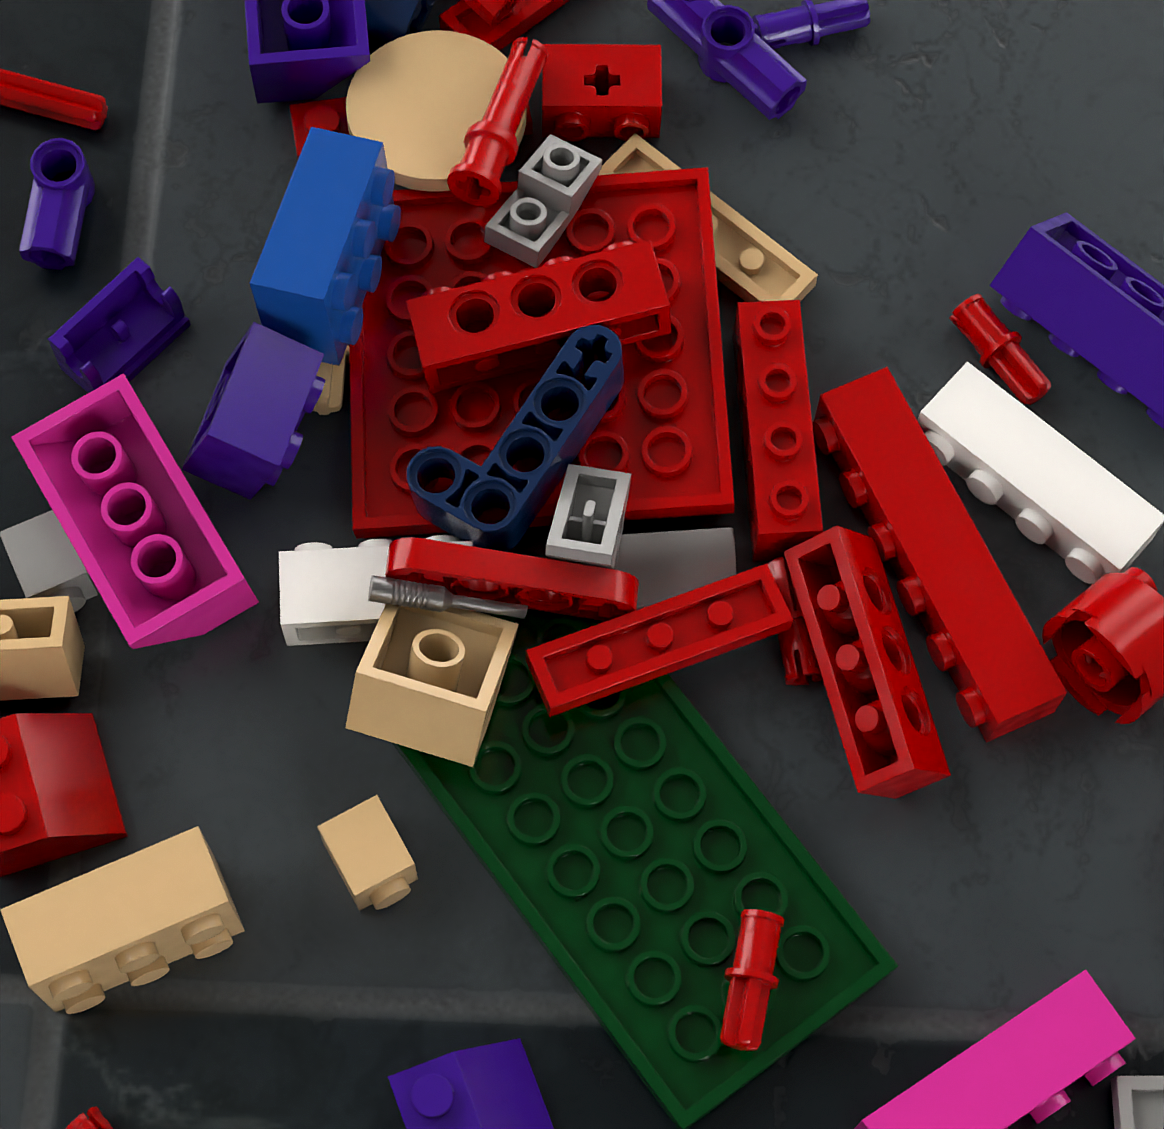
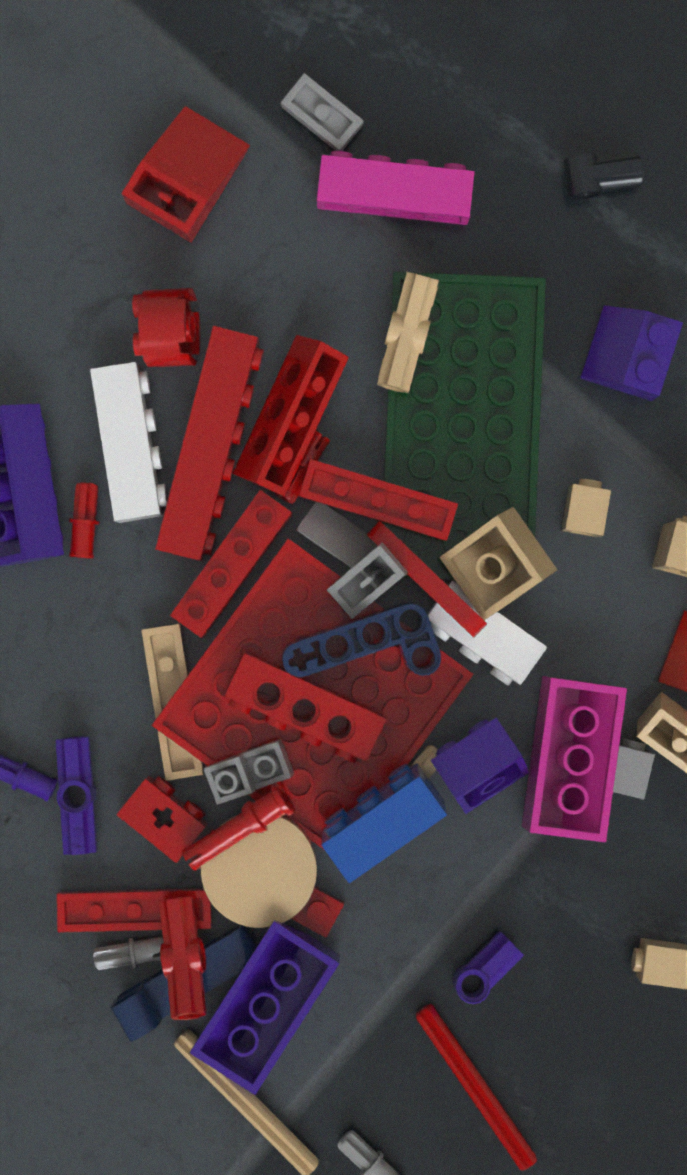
camera: 140 degrees left, 20 degrees up
dark purple hinge [48,257,191,393] -> none
flat silver piece [368,575,528,619] -> none
red axle [720,909,785,1051] -> none
none -> tan piece [377,272,439,393]

